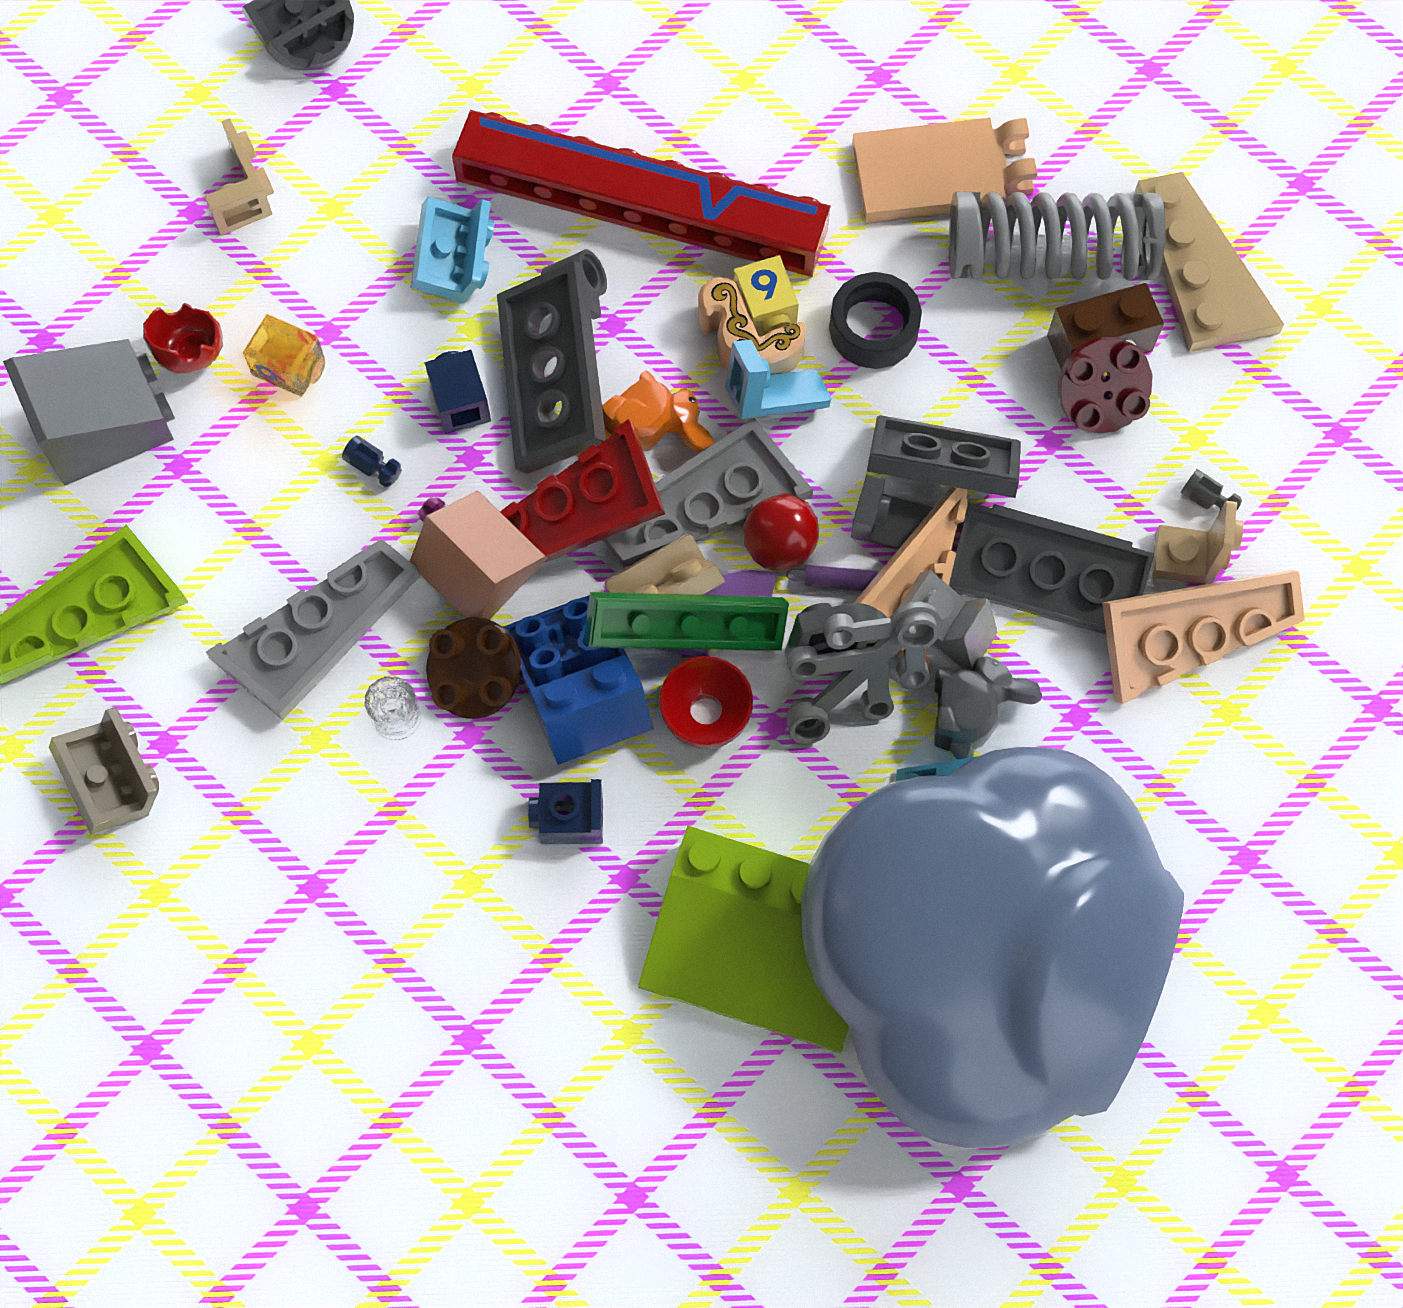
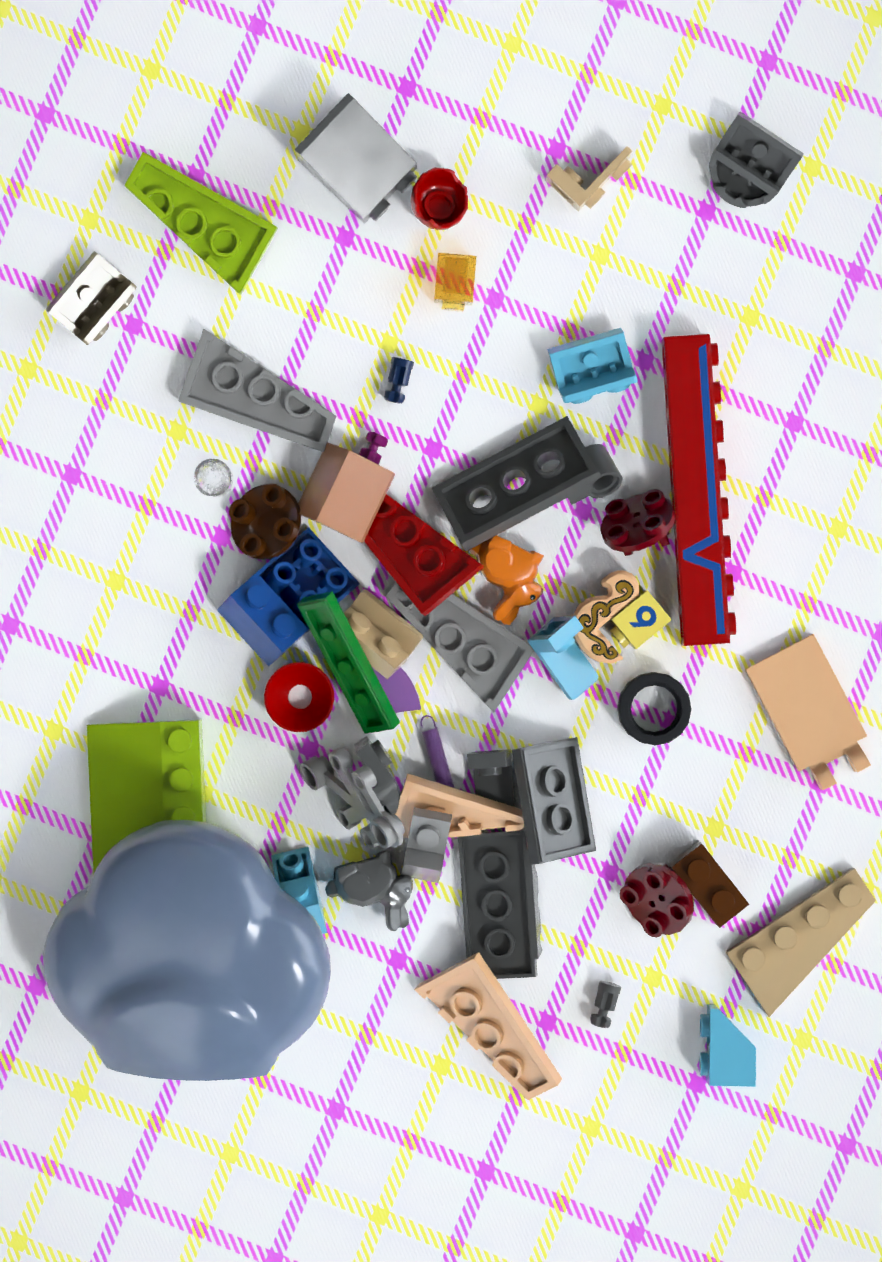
camera: 75 degrees right, 20 degrees up
dark blue brick [424,349,491,434] -> none
dark blue brick [528,779,603,844] -> none
red hair [743,493,820,571] -> none
light grey piece [948,191,1165,280] -> none
tan bracket [1152,501,1244,585] -> none
none -> dark red plate [600,489,676,556]
none -> medium azure slope [699,1004,756,1087]

